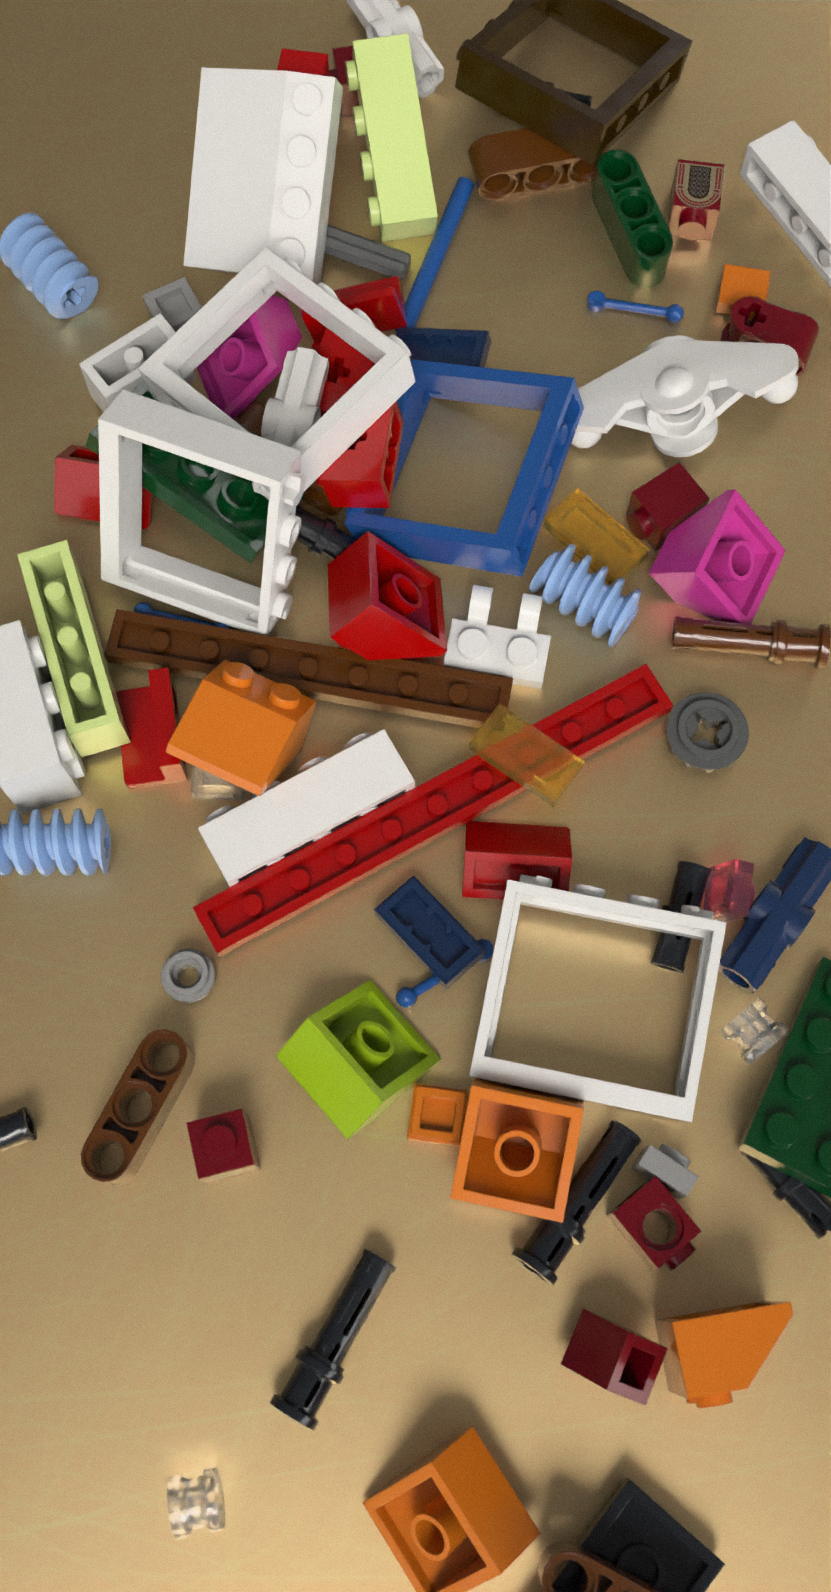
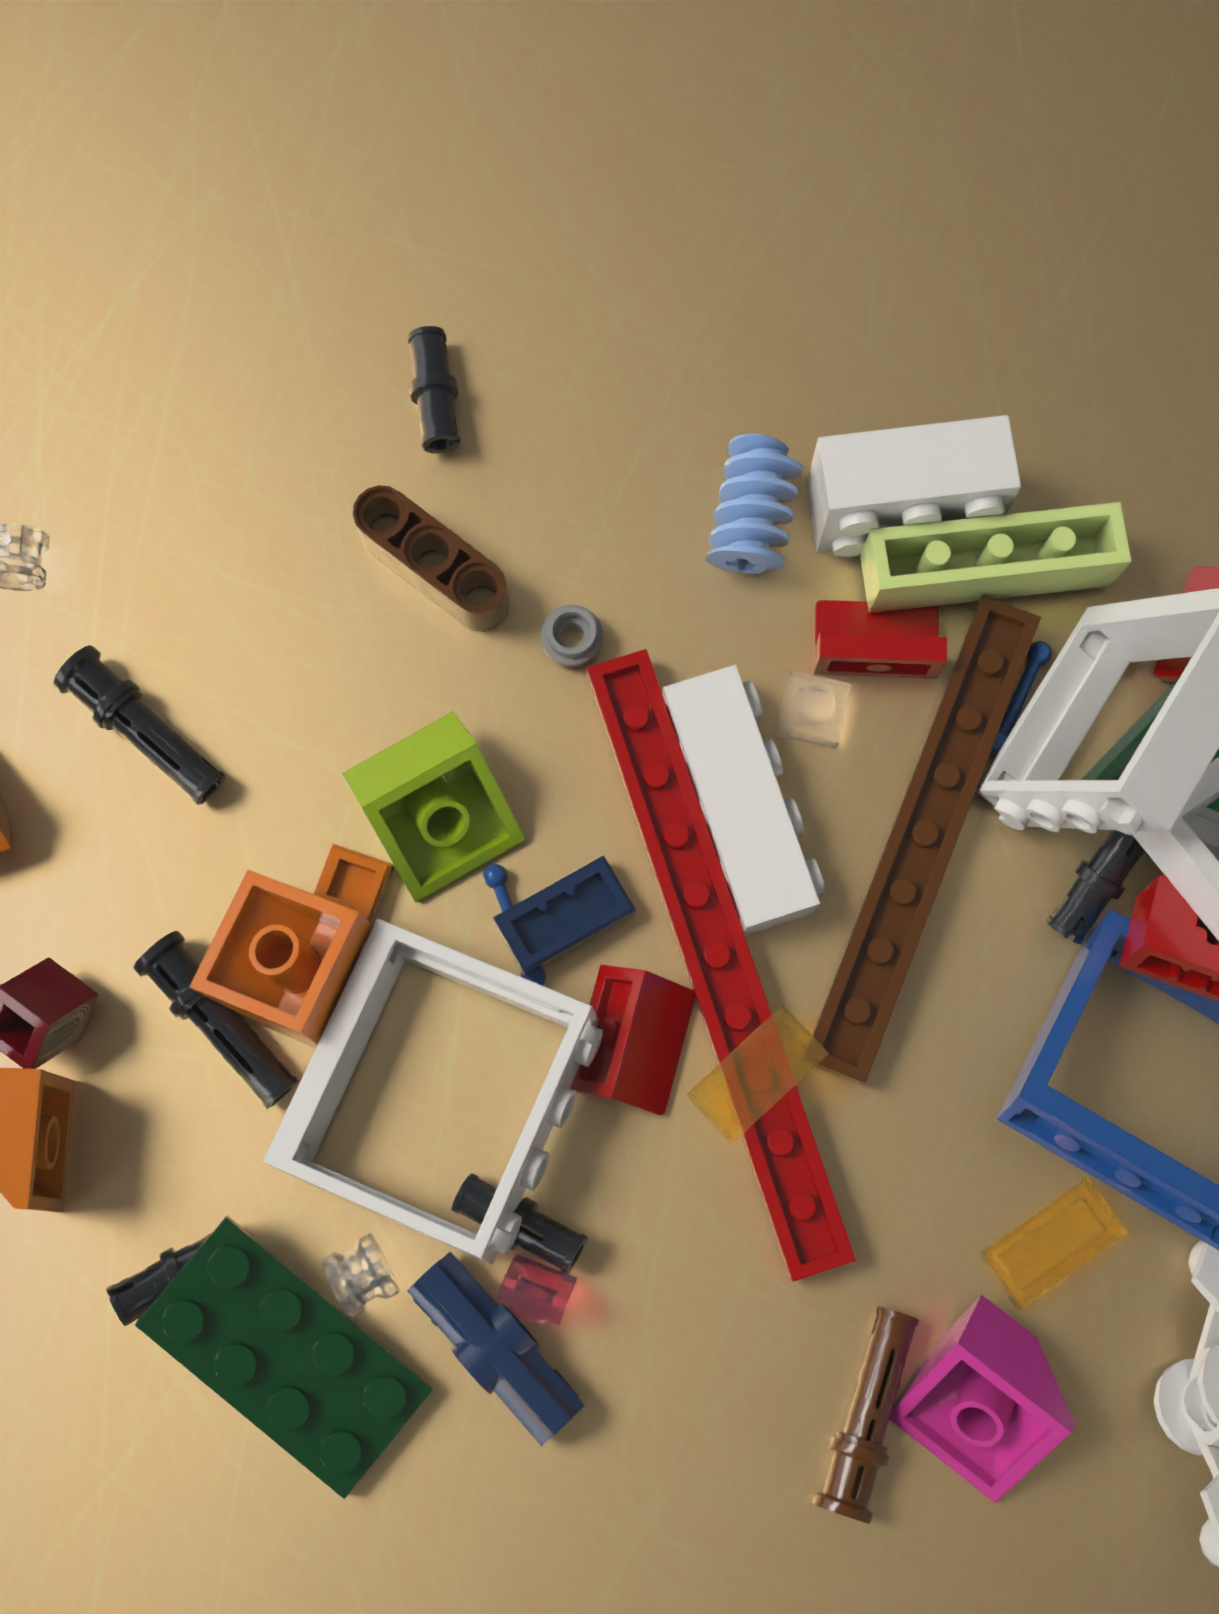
camera: 100 degrees right, 5 degrees up
orange slope [166,659,317,796] -> none
dark red brick [186,1108,261,1183] -> none
red slope [327,531,447,660] -> none
white plate [443,585,551,689] -> none
light blue piece [529,543,642,648] -> none
dark red brick [606,1176,701,1271] -> none
dark red brick [626,462,710,551] -> none
light grey plate [631,1144,699,1199] -> none
dark grey gear [665,692,749,773] -> none

